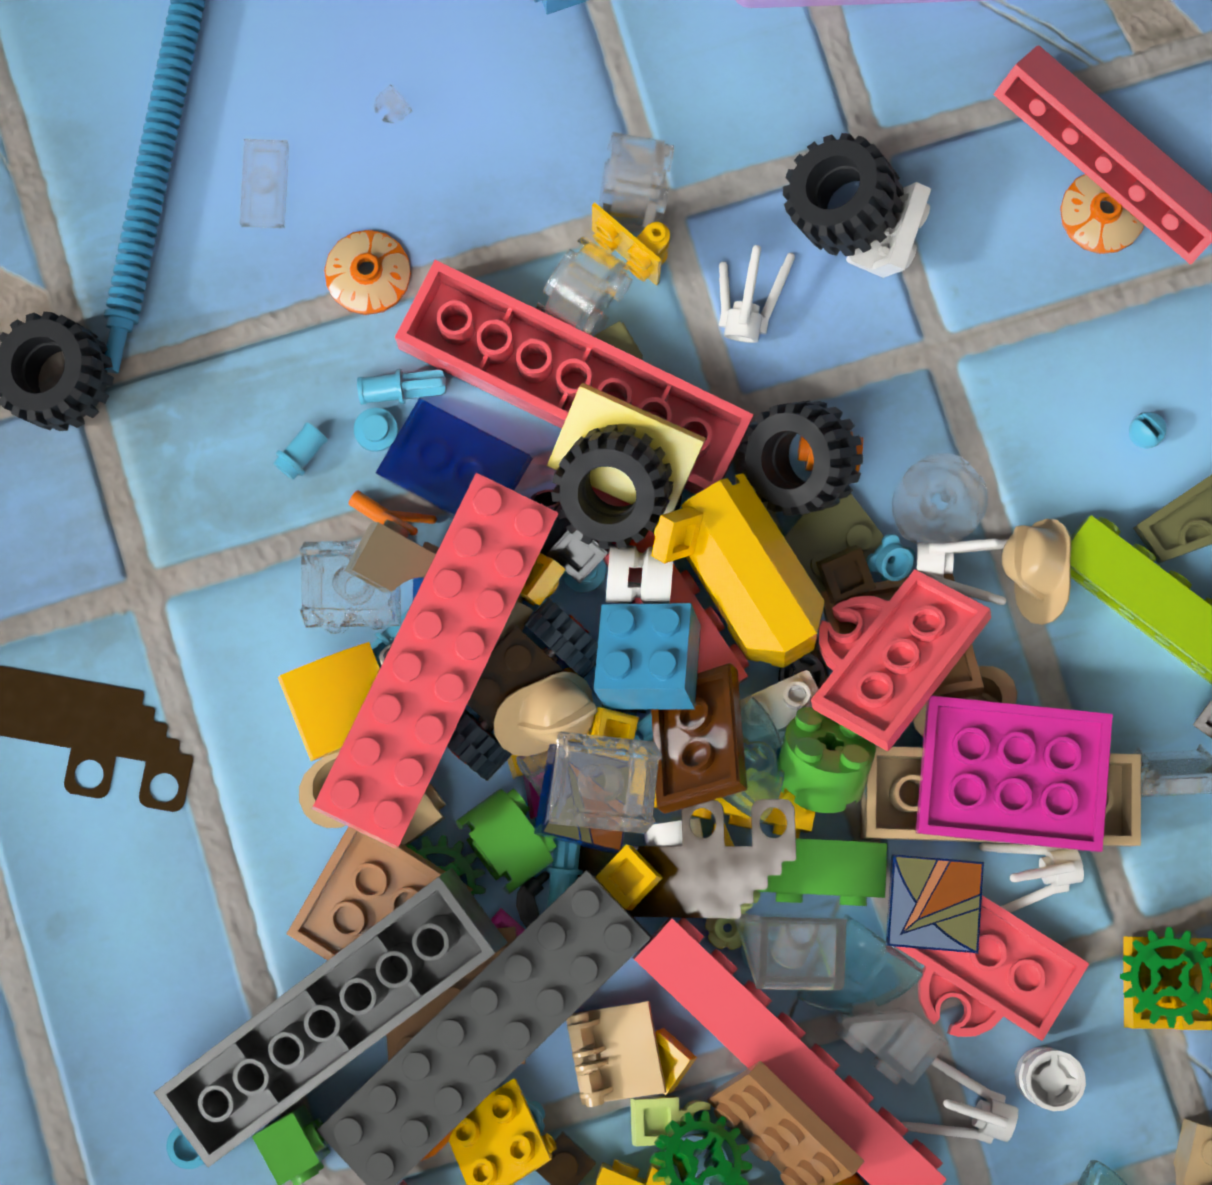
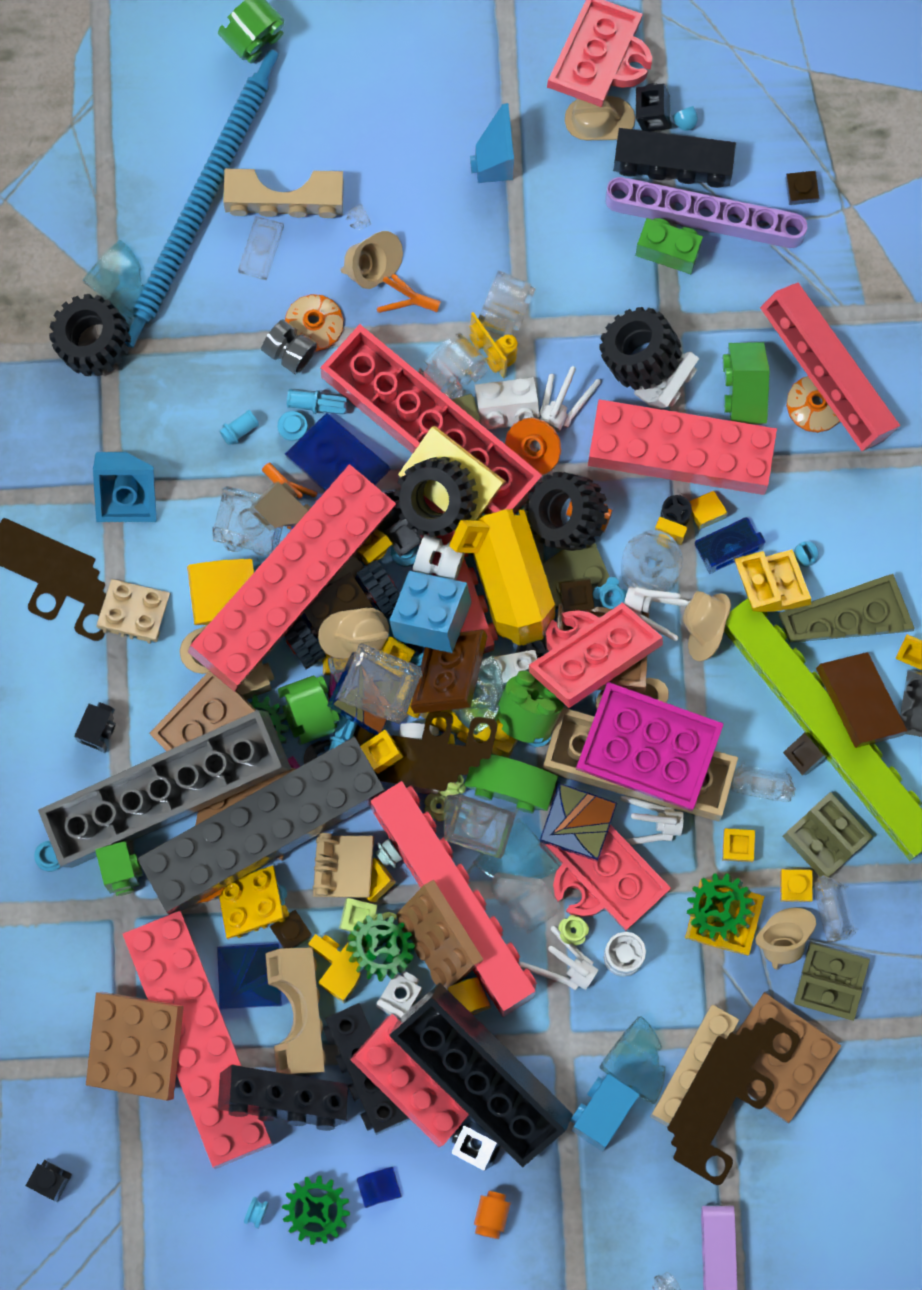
camera: 15 degrees right, 5 degrees down
none -> black brick [74,702,116,753]
none -> clear light blue brick [83,240,144,320]
none -> dark azure slope [93,452,157,522]
none -> tan hinge [96,579,170,644]
none -> tan arch [223,169,344,218]
none -> dark grey wheel [261,319,318,375]
none -> tan piece [340,231,403,289]
none -> light aqua plate [375,839,402,868]
none -> orange plant [376,274,441,313]
none -> white bracket [474,377,539,430]
none -> orange dish [505,418,562,476]
none -> yellowish green plate [558,915,589,945]
none -> coral brick [588,399,777,495]
none -> bright green brick [635,218,703,275]
none -> yellow plate [653,517,688,546]
none -> black wheel [660,495,692,526]
none -> yellow slope [689,491,728,530]
none -> clear blue panel [694,517,766,574]
none -> bright green brick [722,342,770,424]
none -> yellow plate [722,828,755,862]
none -> yellow slope [735,549,811,612]

